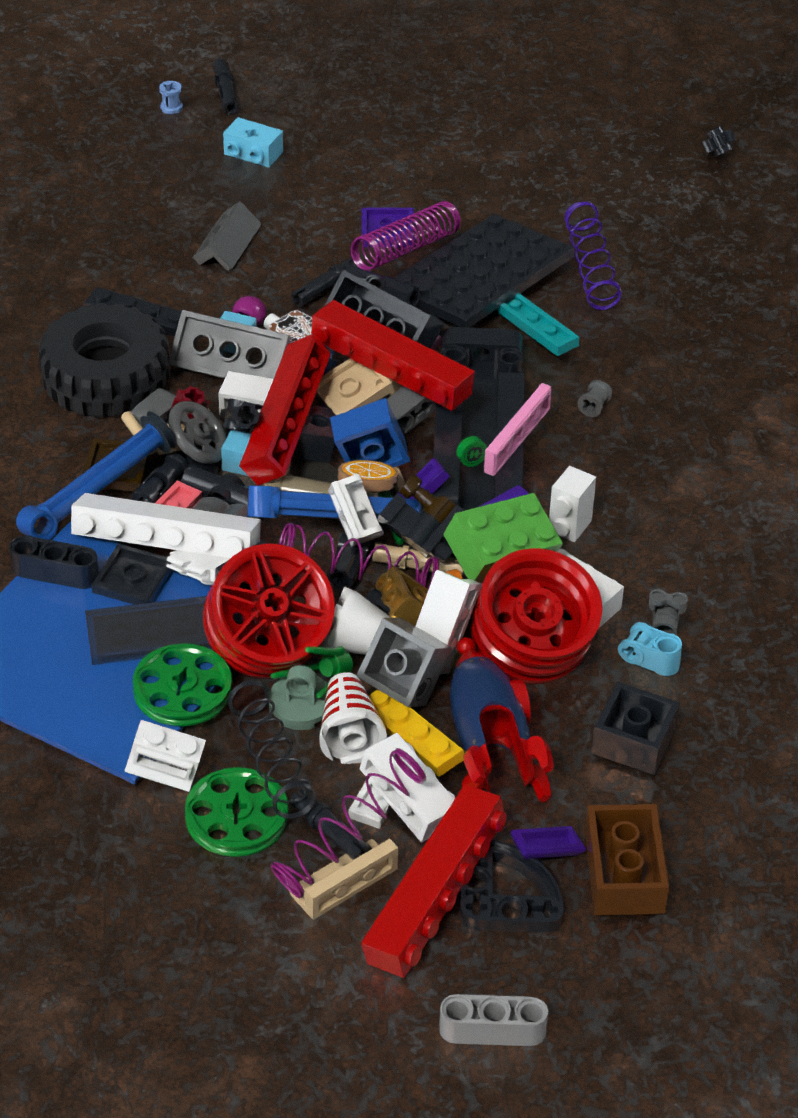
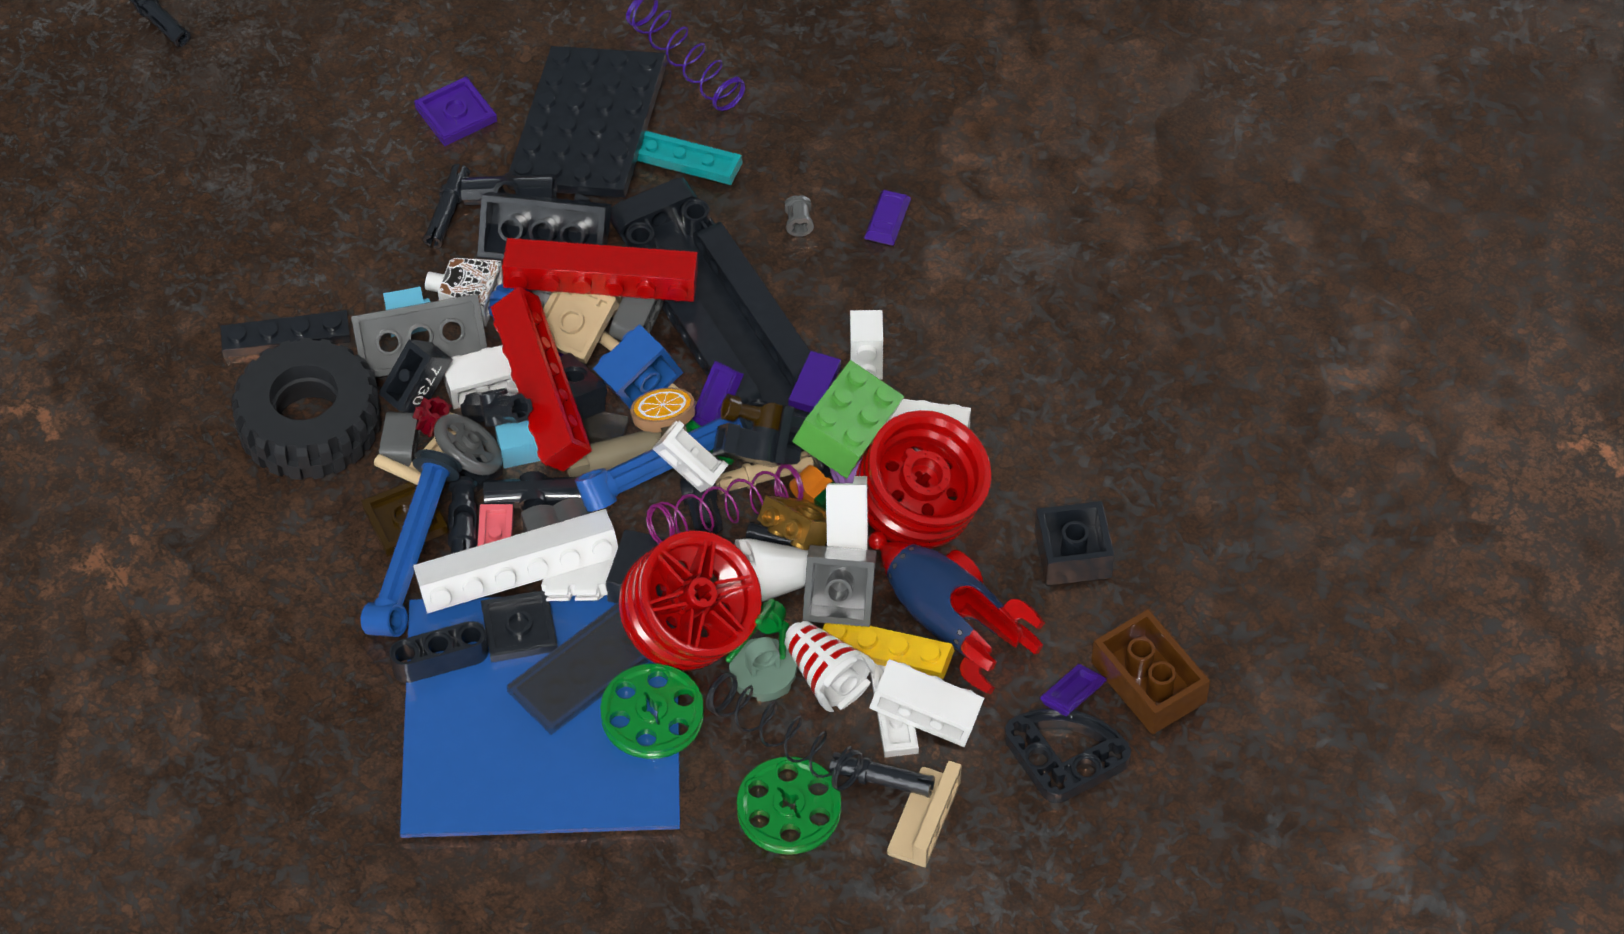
camera: 30 degrees left, 10 degrees up
white window [124,720,206,792] -> none
medium blue bush [159,81,183,114] -> none
dark grey panel [193,201,261,271] -> none
medium azure brick [223,117,283,168] -> none
magenta piece [232,296,267,328] -> none
magenta piece [271,748,427,898] -> none
magenta piece [351,201,461,271] -> none
red brick [361,784,506,978] -> none
light grey beam [439,994,548,1046] -> none
green tile [456,436,487,467] -> none
bright pink tile [484,383,552,476] -> none
medium azure piece [618,622,682,676] -> none
dark grey plate [648,589,688,635] -> none
none -> black brick [378,339,453,413]
none -> dark purple tile [864,190,911,246]

